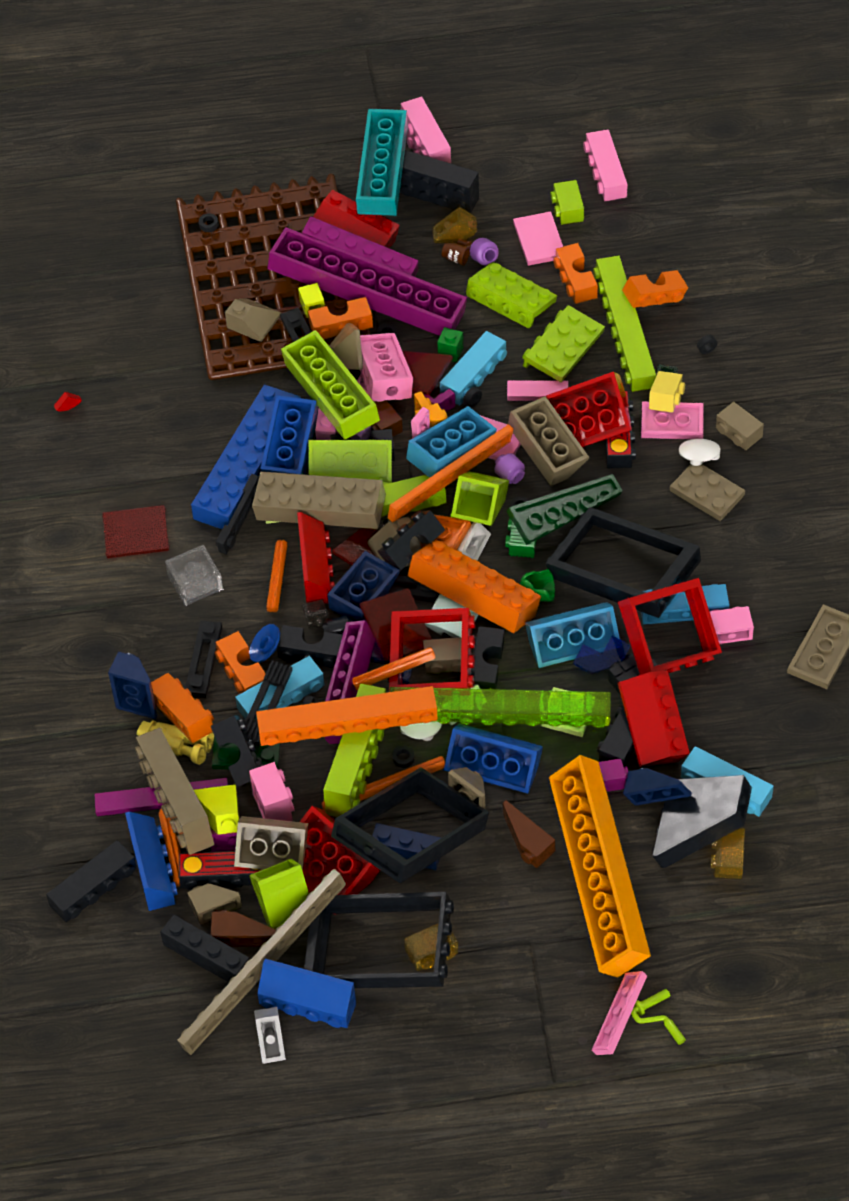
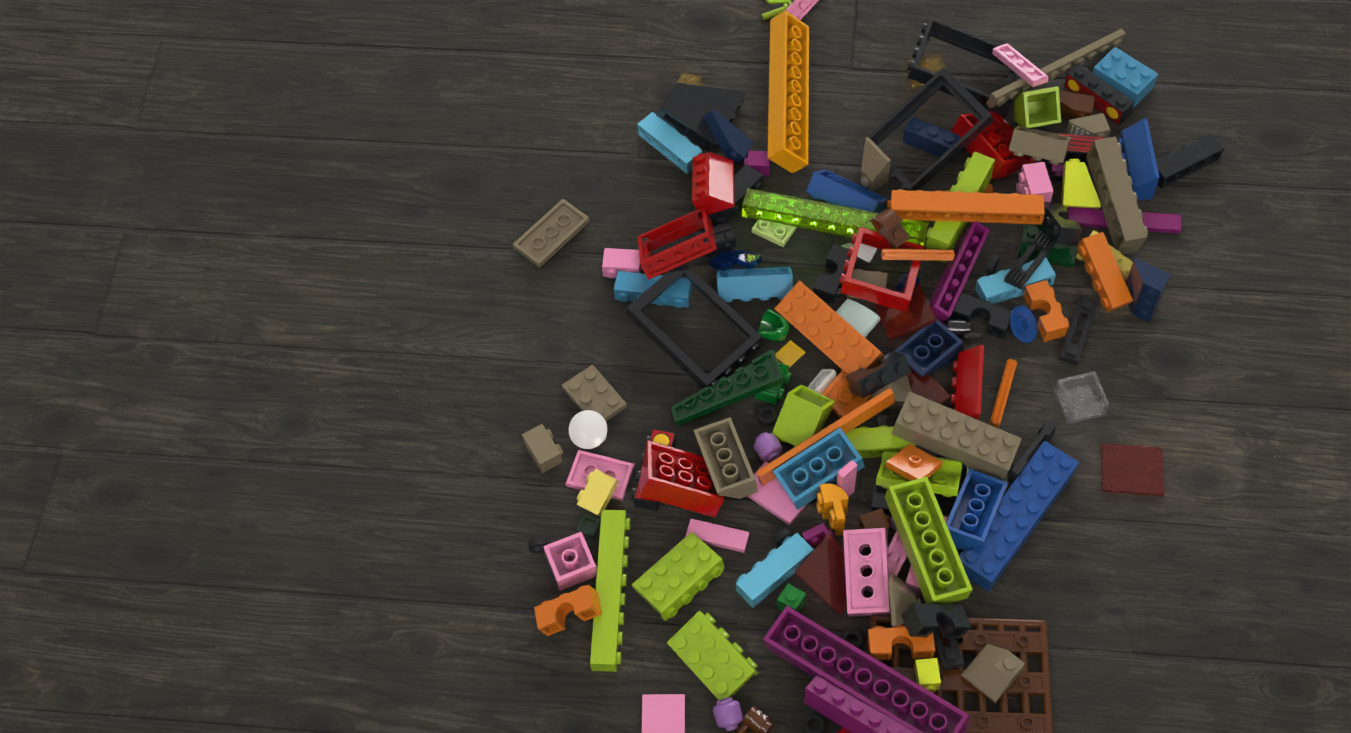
camera: 165 degrees left, 5 degrees up
red tile [54,392,82,411] -> none
light grey slope [254,1007,286,1064] -> none
blue slope [257,959,356,1028] -> none
reddish brown slope [503,800,555,868] -> none
orange arch [553,243,598,304] -> none
none -> bright pink brick [543,532,597,591]
none -> yellow sticker [775,340,806,368]
none -> reddish brown brick [869,209,910,249]
none -> orange plate [886,444,943,481]
none -> black arch [902,602,971,639]
none -> bright pink tile [992,43,1048,87]
none -> dark azure brick [1092,47,1158,108]

